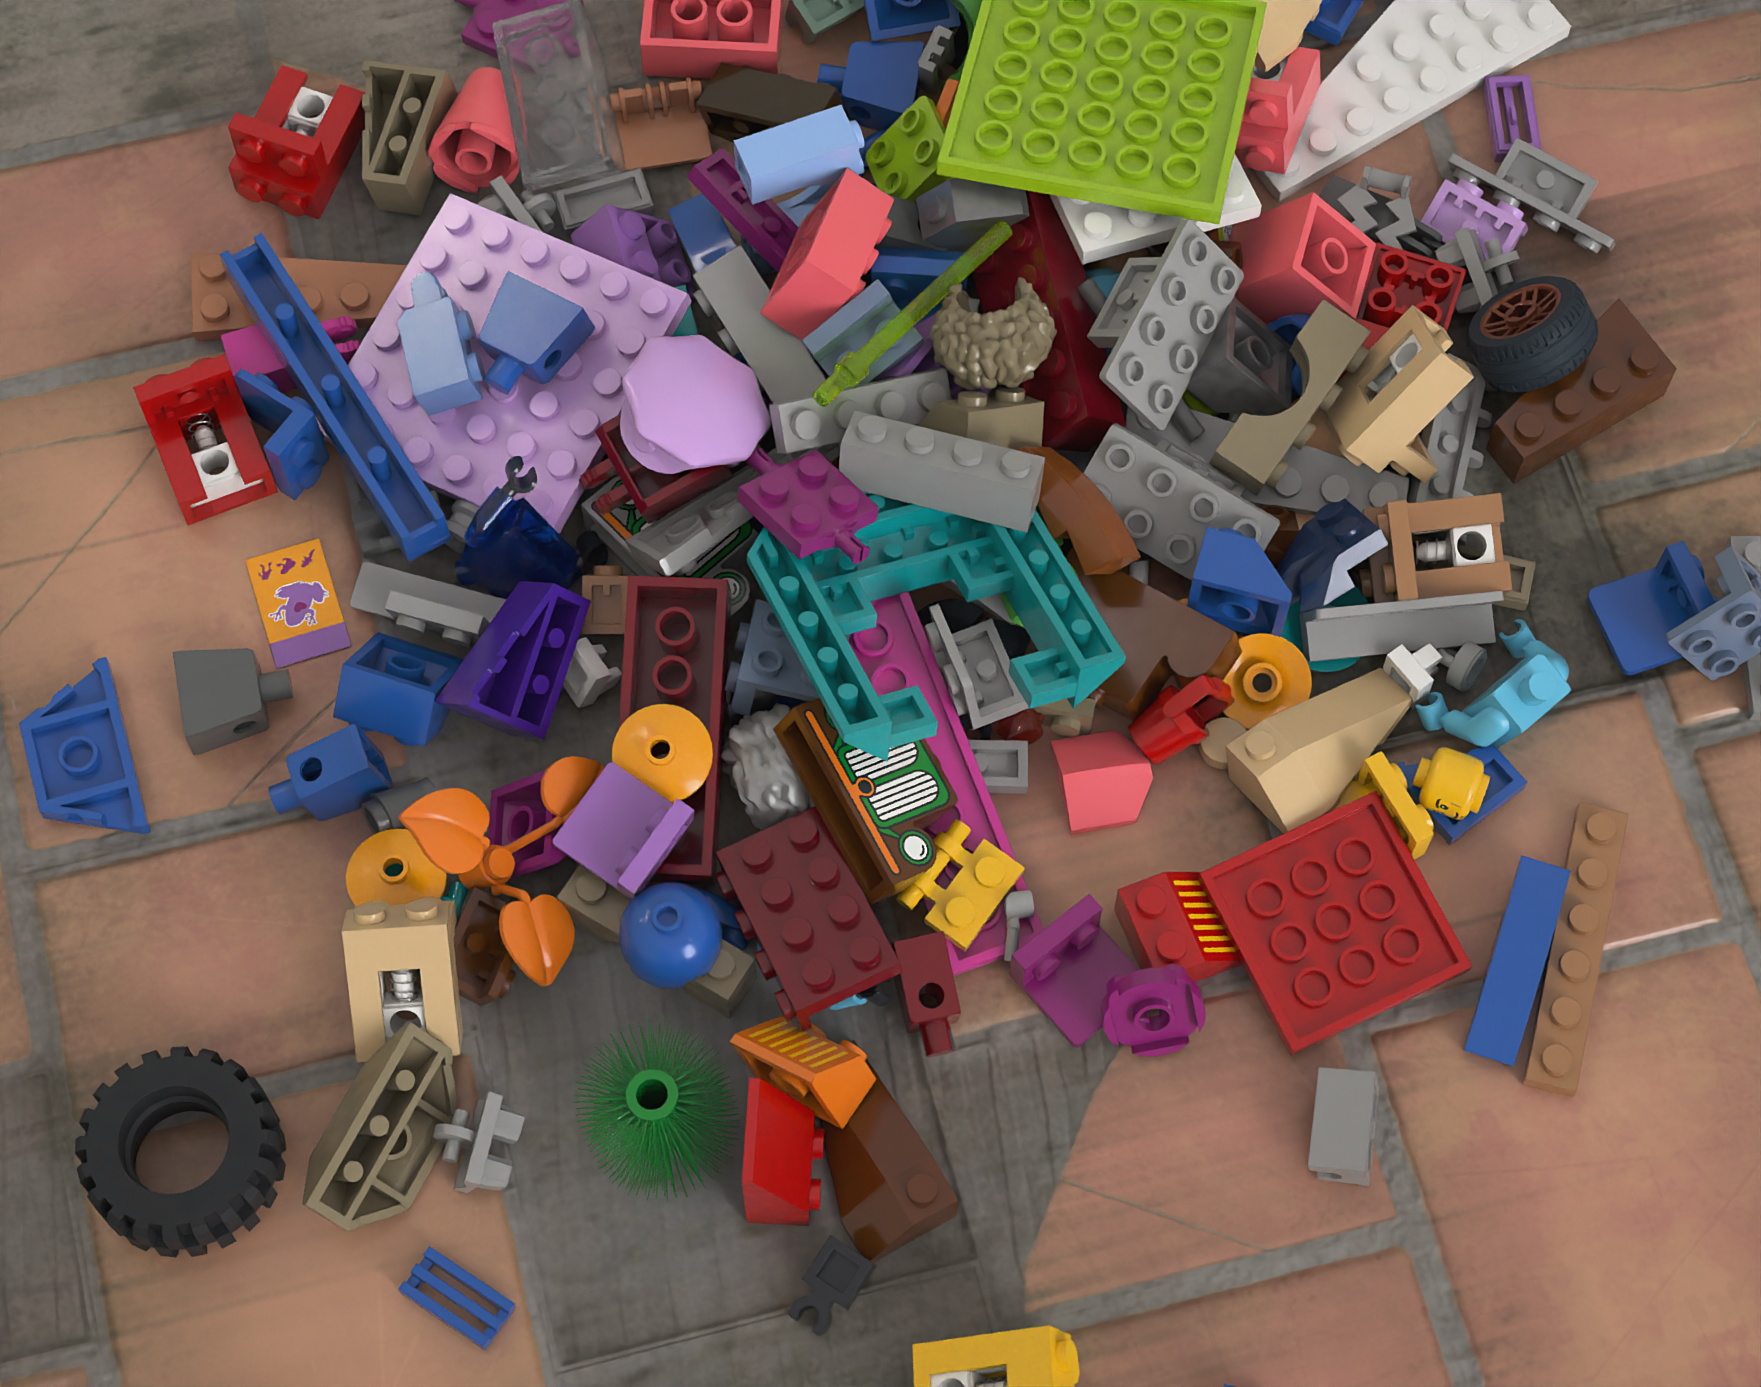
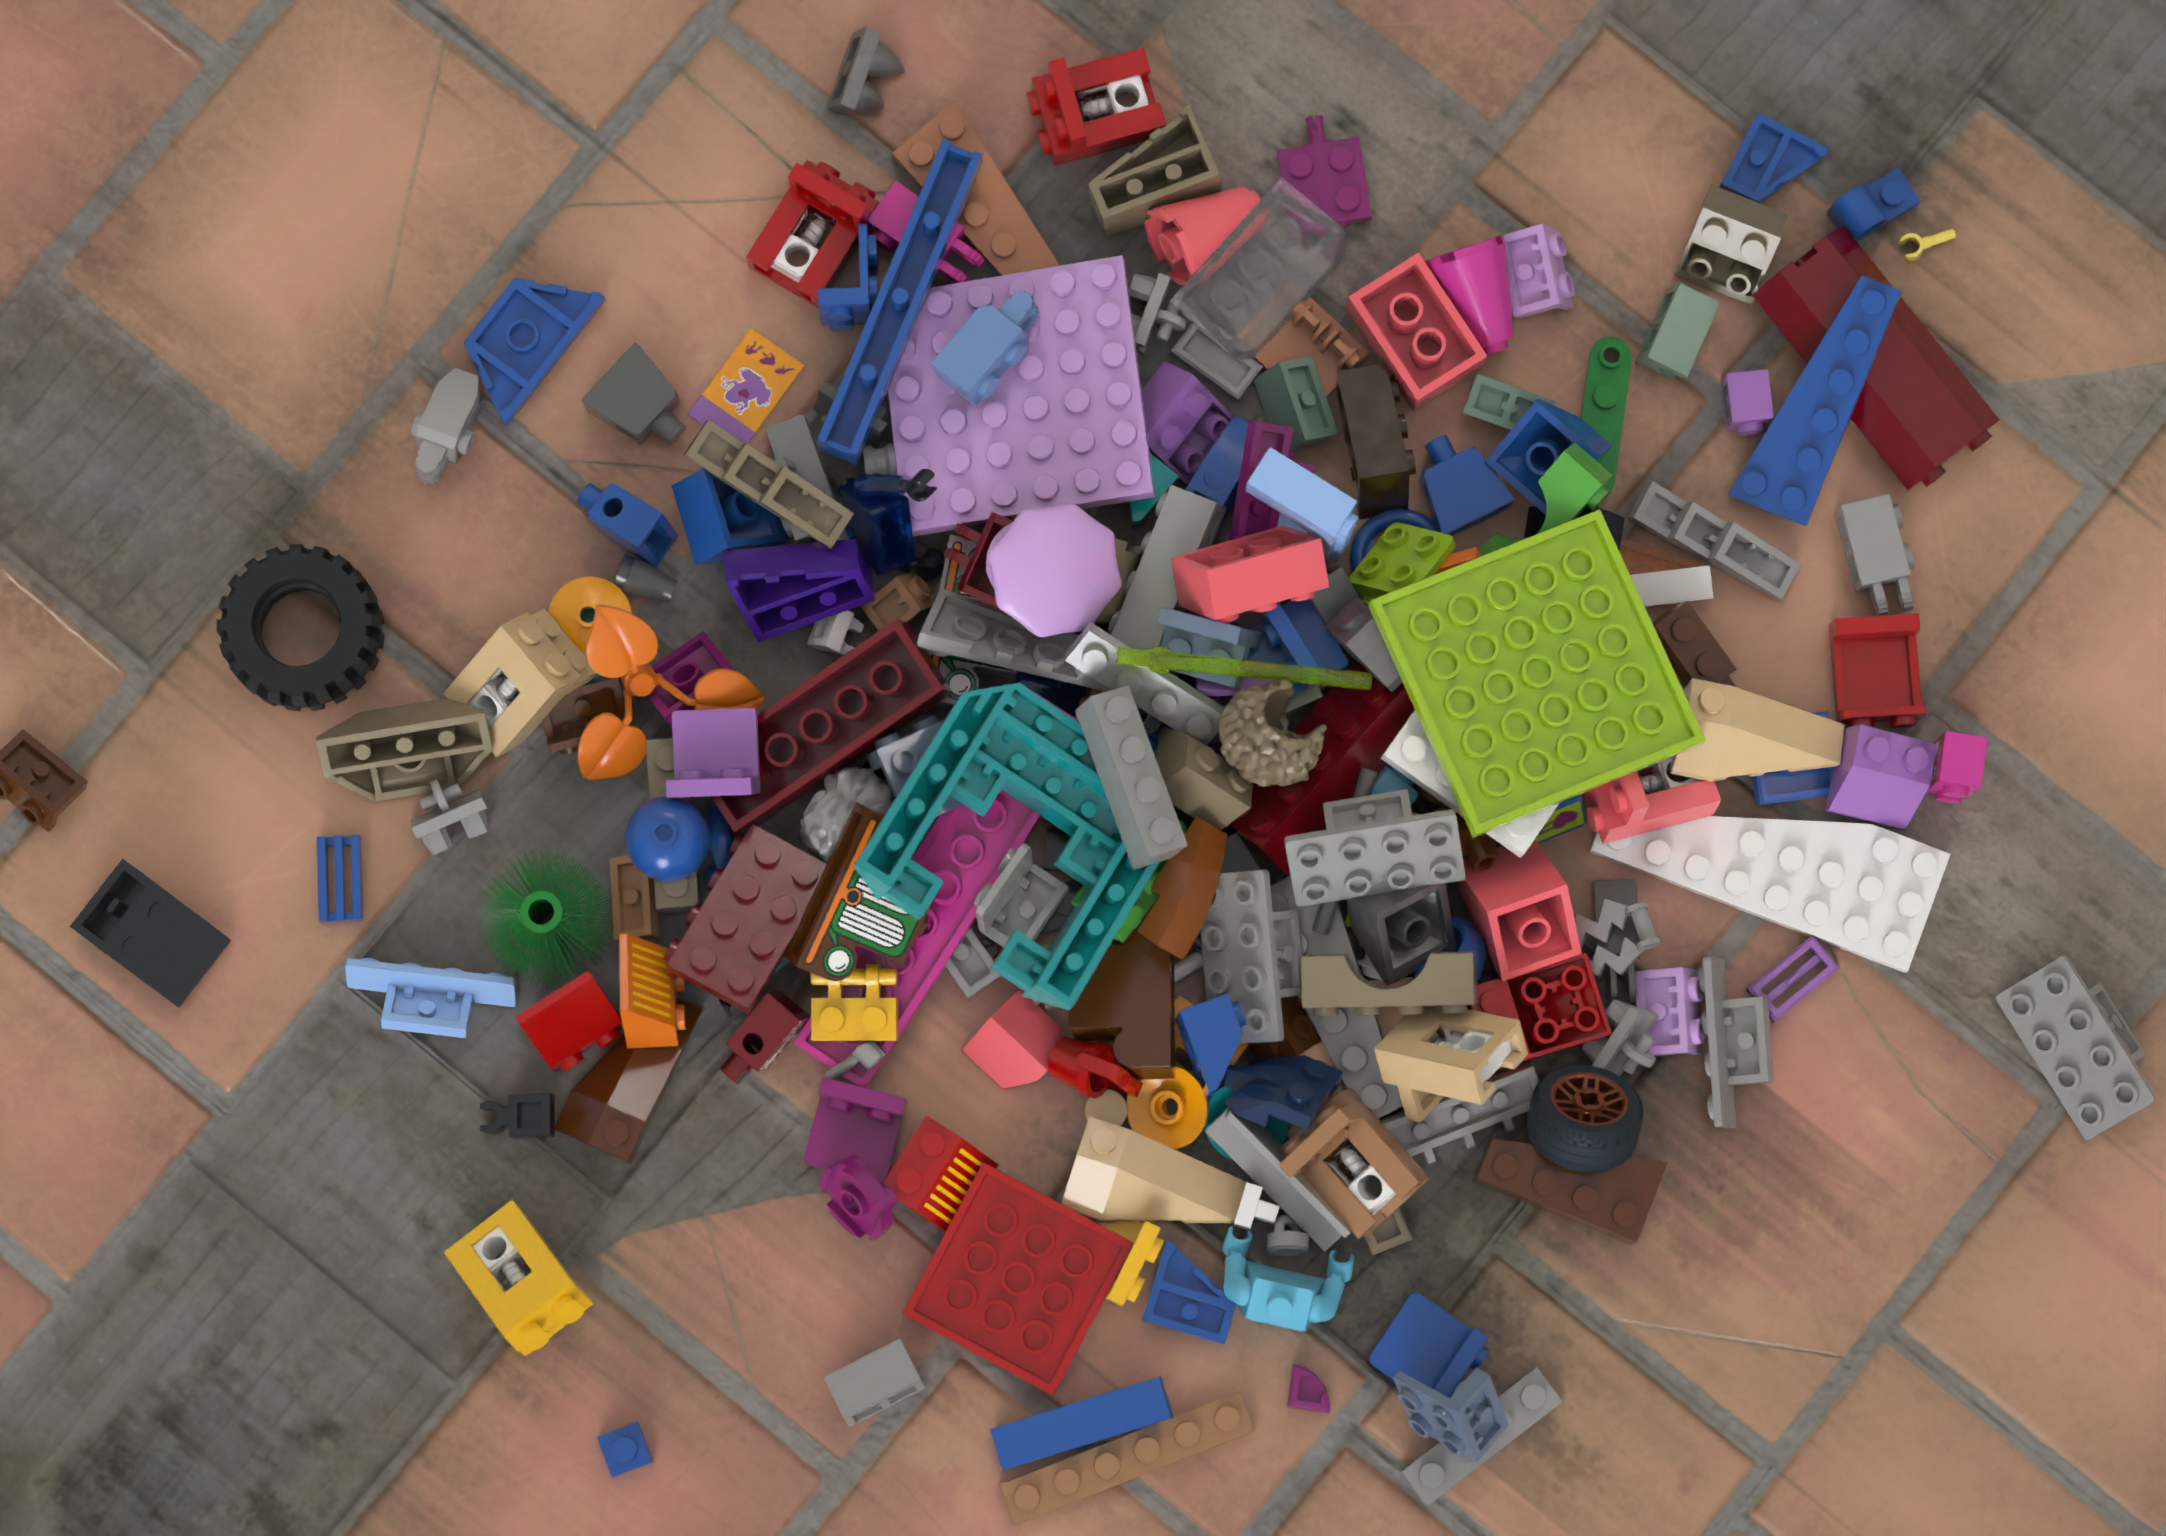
camera: 50 degrees right, 15 degrees up
torso [479,271,595,394] -> none
light orange dish [612,704,713,803] -> none
magenta plate [737,448,879,564] -> none
light grey tile [917,25,955,96] -> none
yellow head [1412,747,1491,820] -> none
none -> light blue bracket [345,958,517,1038]
none -> light grey hinge [411,368,480,486]
none -> medium nougat plate [609,855,659,943]
none -> dark tan slope [683,419,854,549]
none -> flat silver tile [826,27,905,115]
none -> sand green panel [1254,356,1339,451]
none -> magenta tile [1287,1364,1330,1414]

